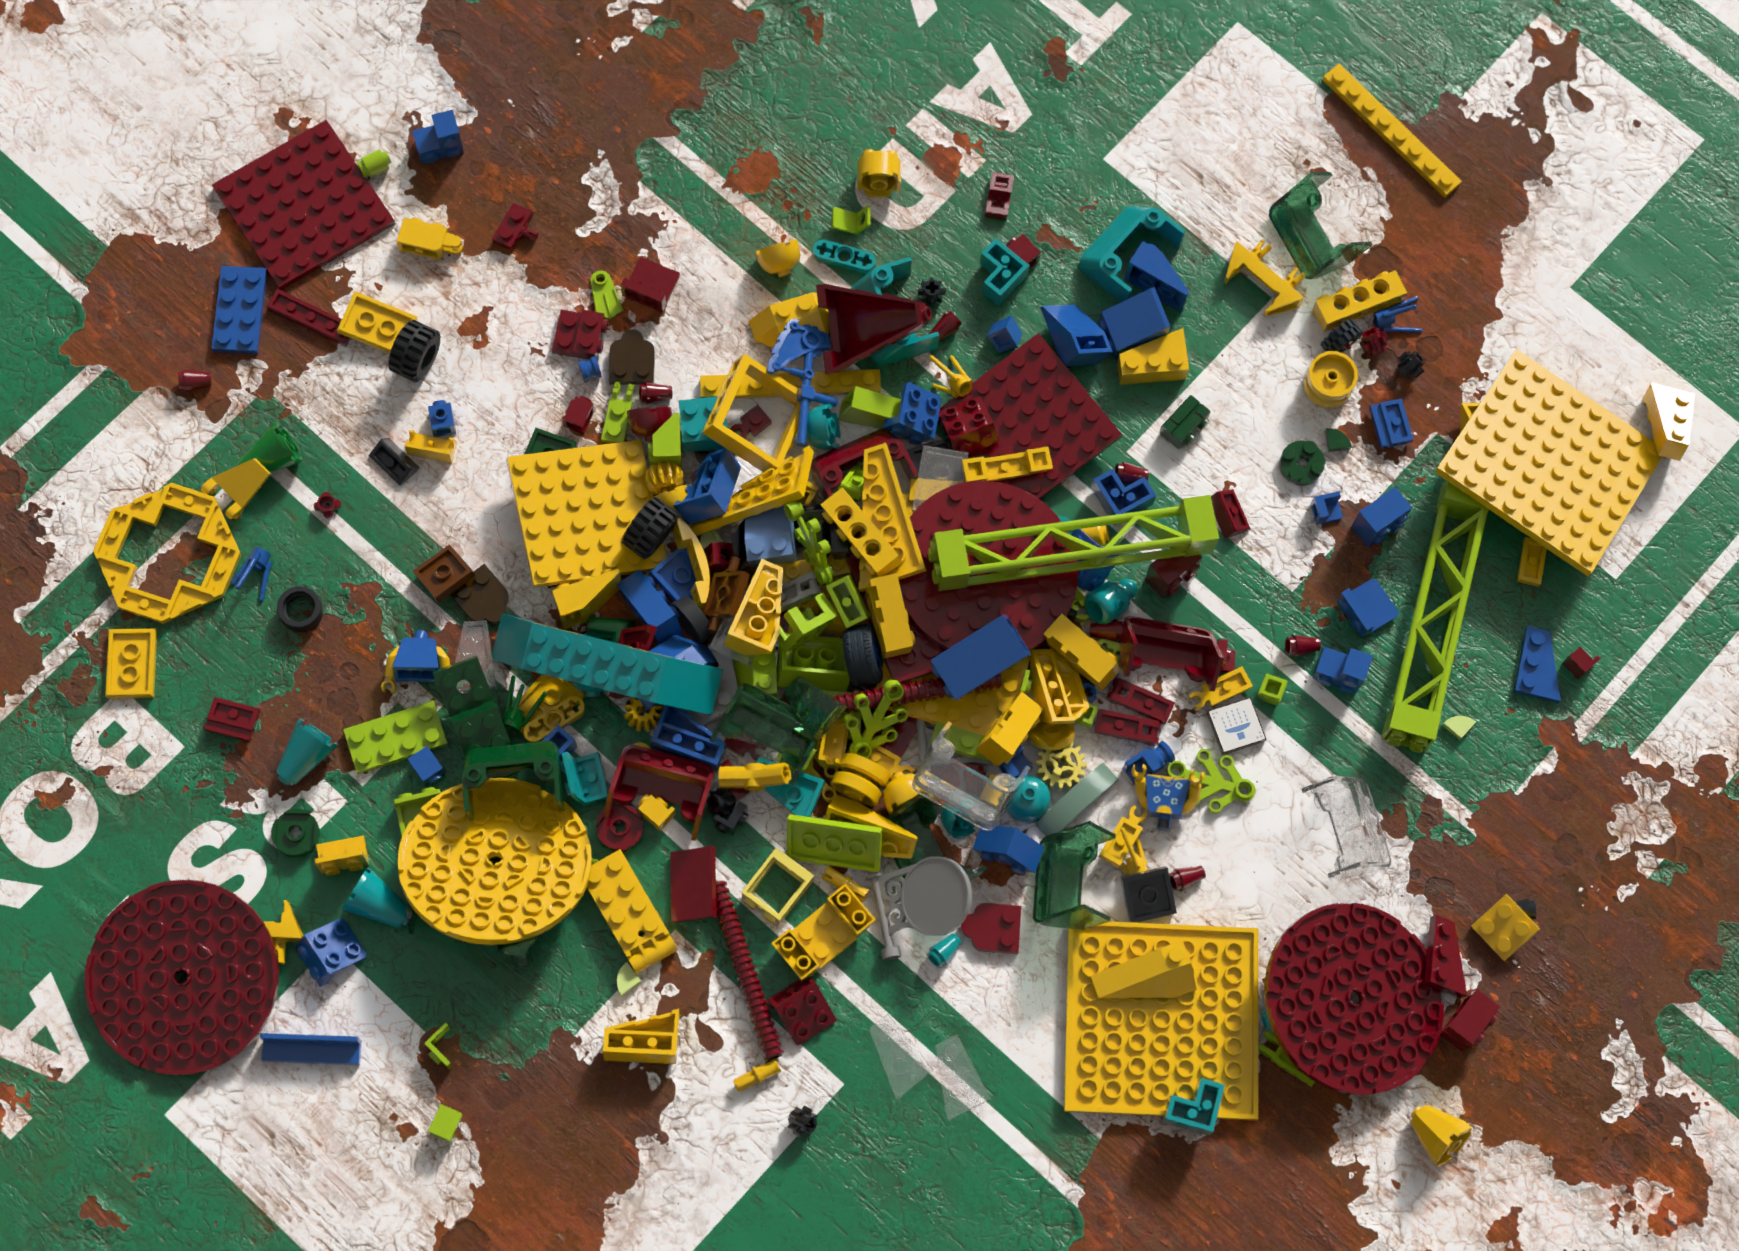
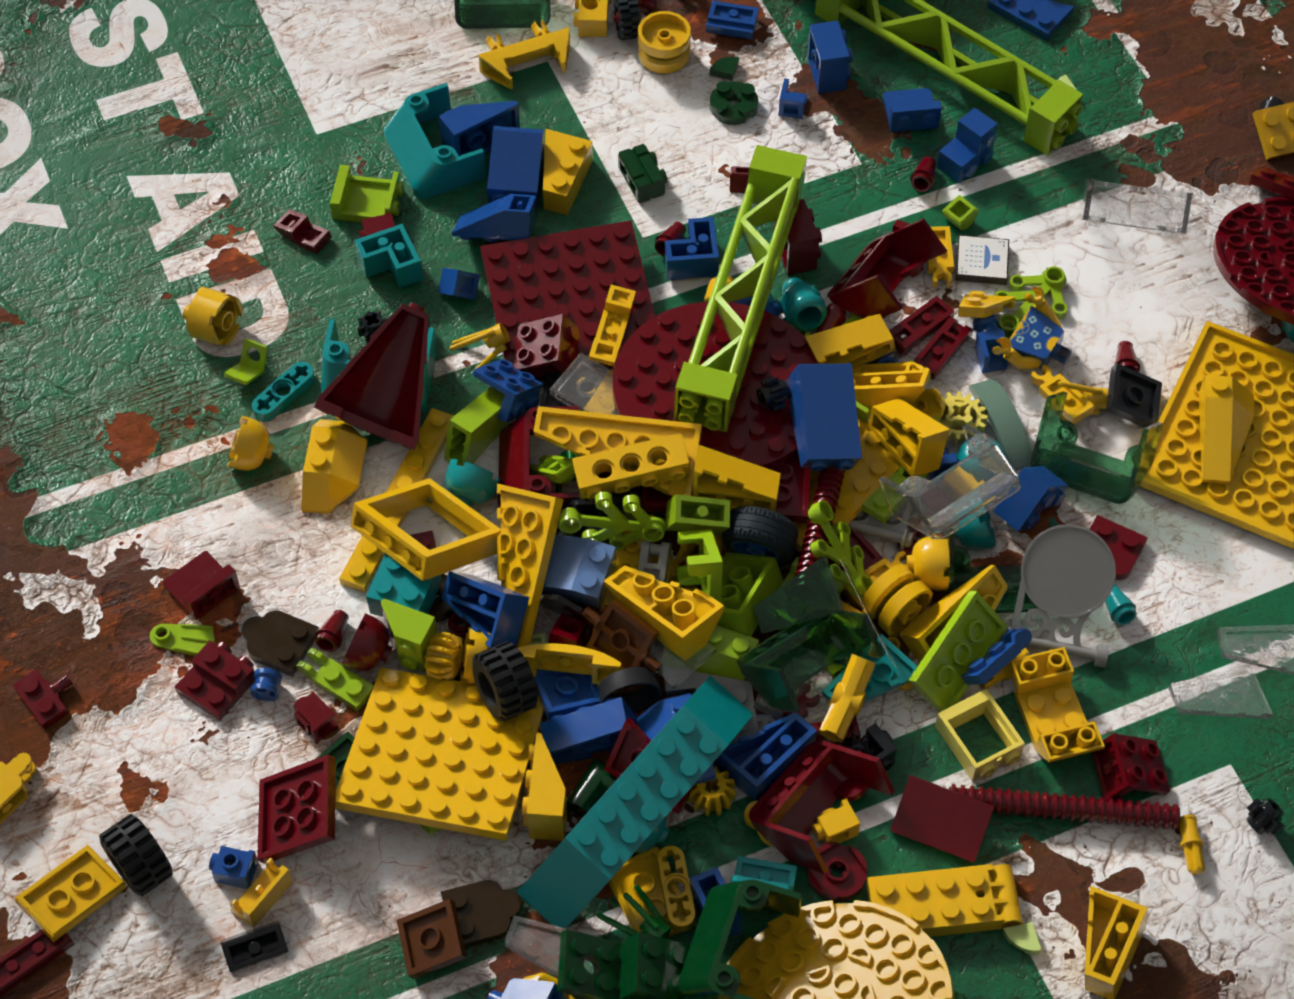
camera: 60 degrees left, 15 degrees down
blue bar [766,319,838,447] -> none
none -> dark red plate [257,754,336,864]
none -> lime panel [330,165,404,222]
none -> black gear [757,376,791,411]
none -> sticker [840,560,897,668]
none -> yellow wing [958,291,1015,318]
none -> blue hinge [961,628,1032,685]

